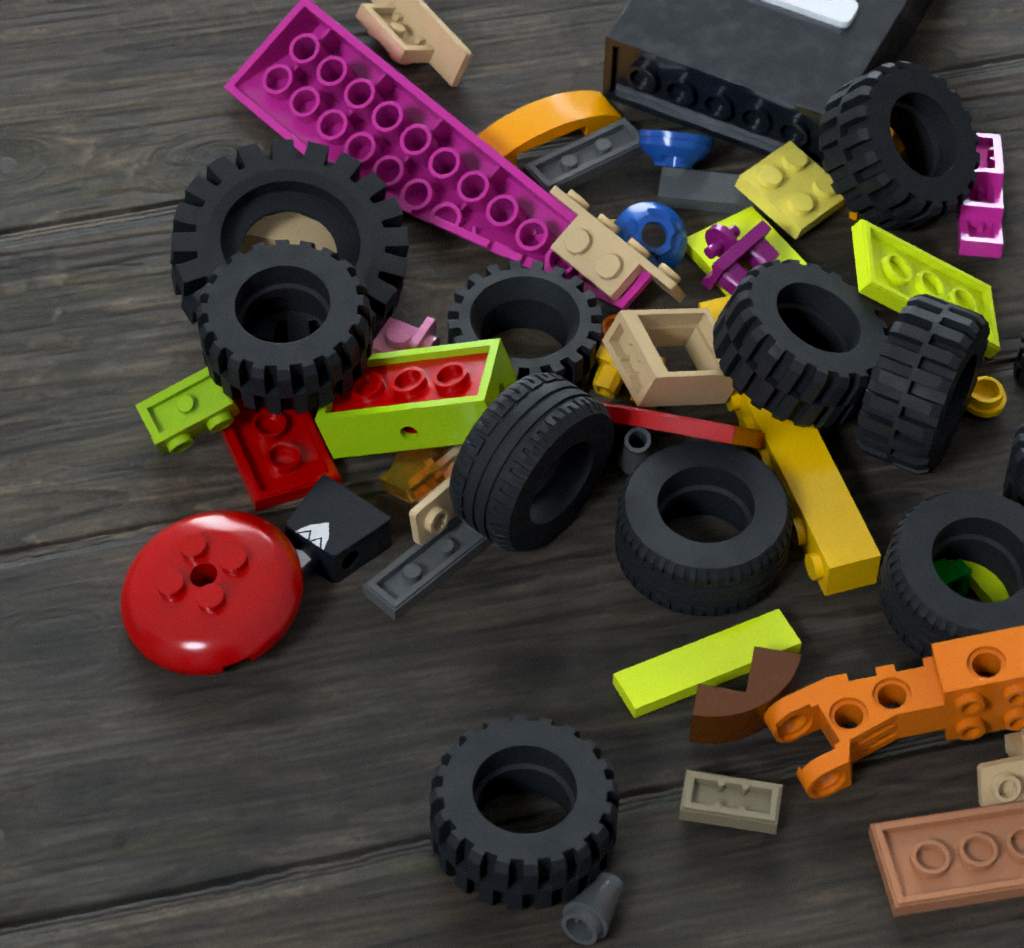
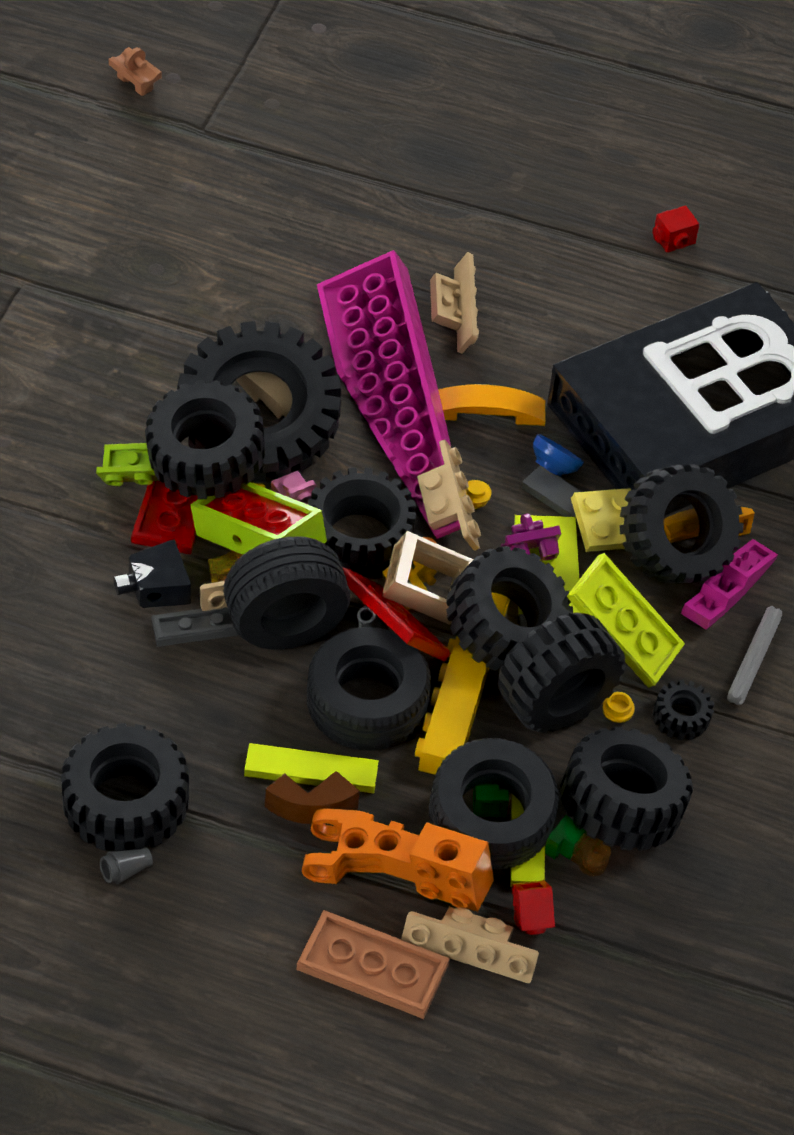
camera: 30 degrees right, 0 degrees up
red brick [120,510,304,676] -> none
dark grey tile [523,117,645,196] -> none
blue piece [614,201,687,270] -> none
dark tan plate [679,770,783,834] -> none

